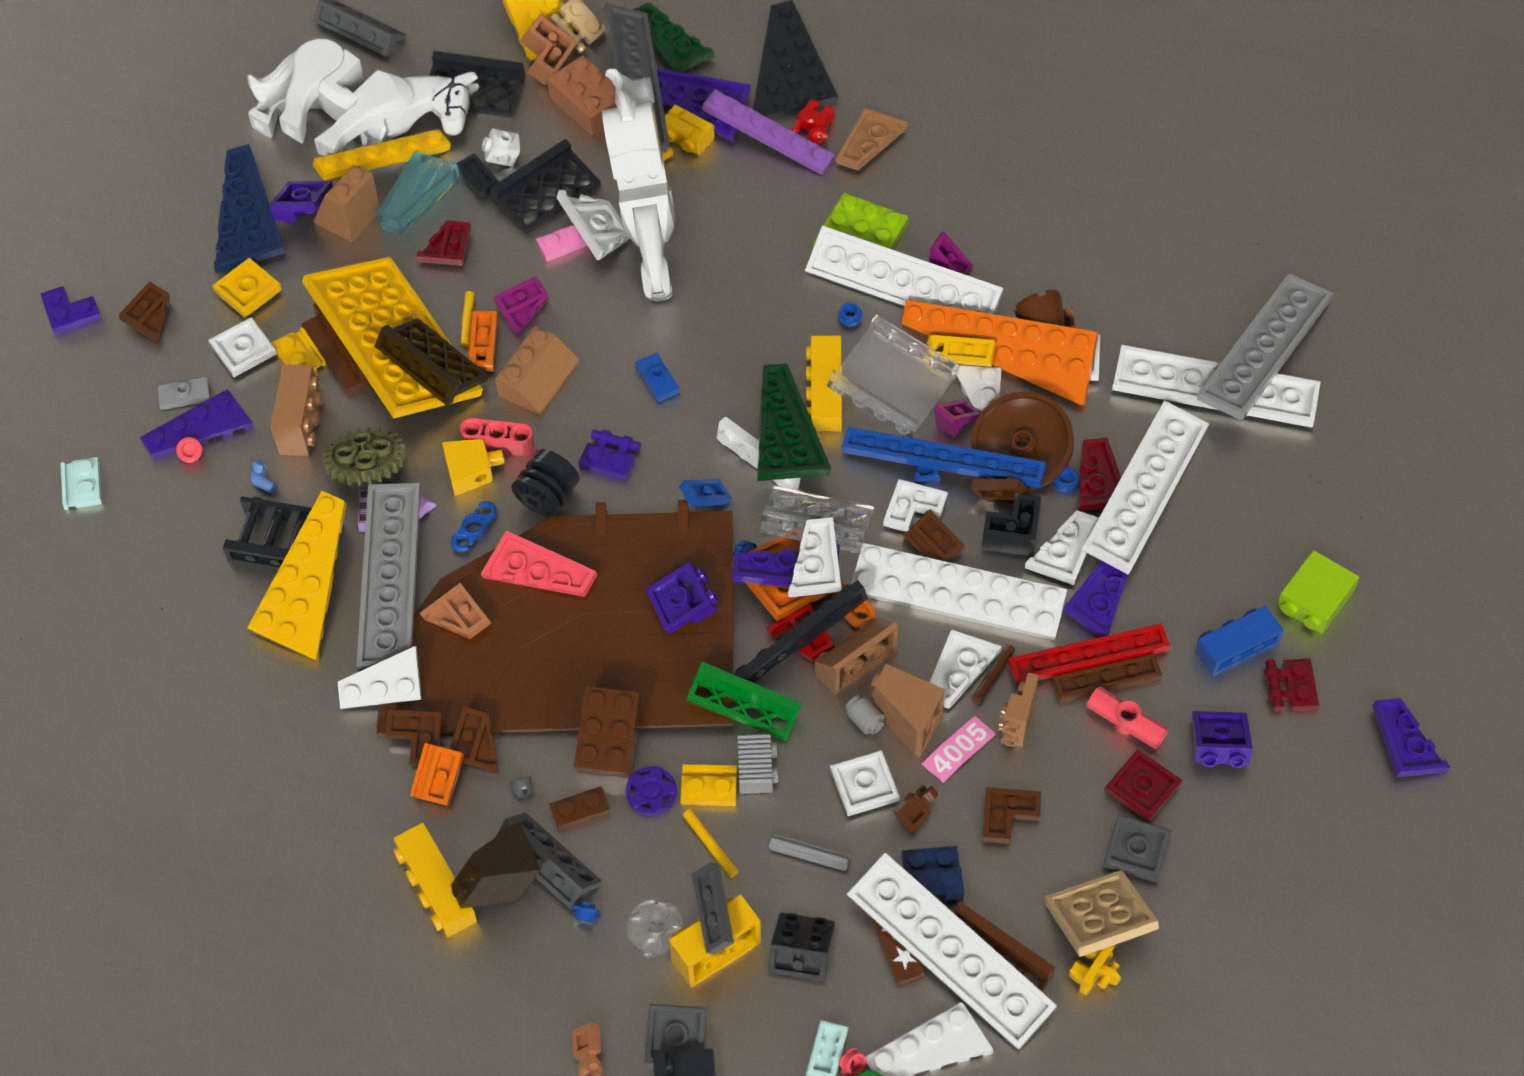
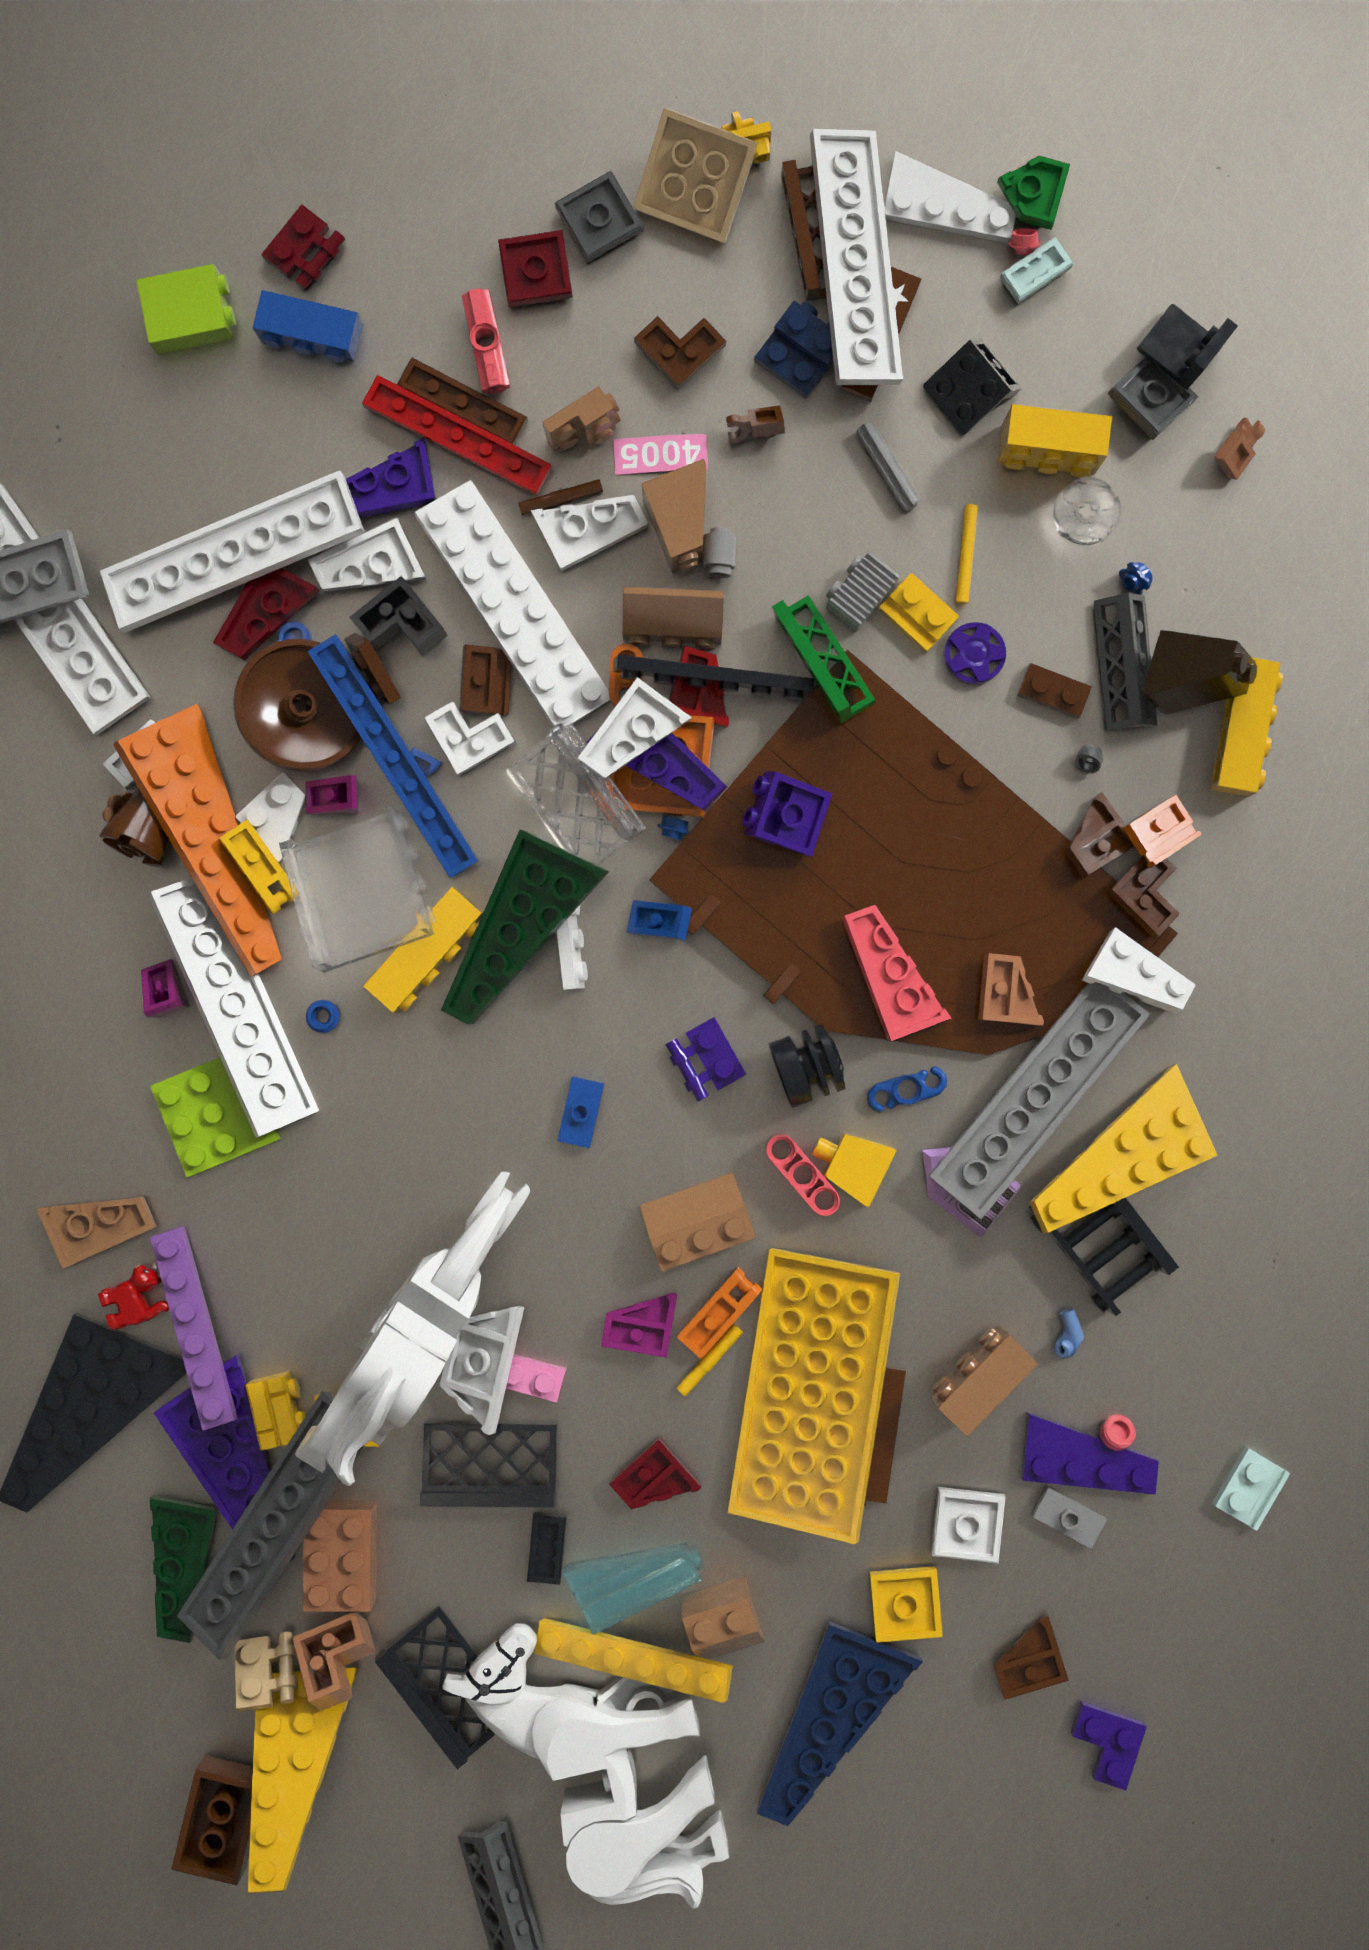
camera: 135 degrees left, 30 degrees up
dark purple plate [270,181,333,223] -> none
yellow plate [271,327,327,372] -> none
olive gear [322,427,406,486] -> none
dark brown fence [374,318,489,405] -> none
white brick [482,129,520,167] -> none
reddish brown brick [574,686,642,778] -> none
dark grey plate [691,862,734,955] -> none
white plate [830,750,900,817] -> none
dark purple plate [1191,711,1253,768] -> none
dark purple wing [1372,698,1451,777] -> none

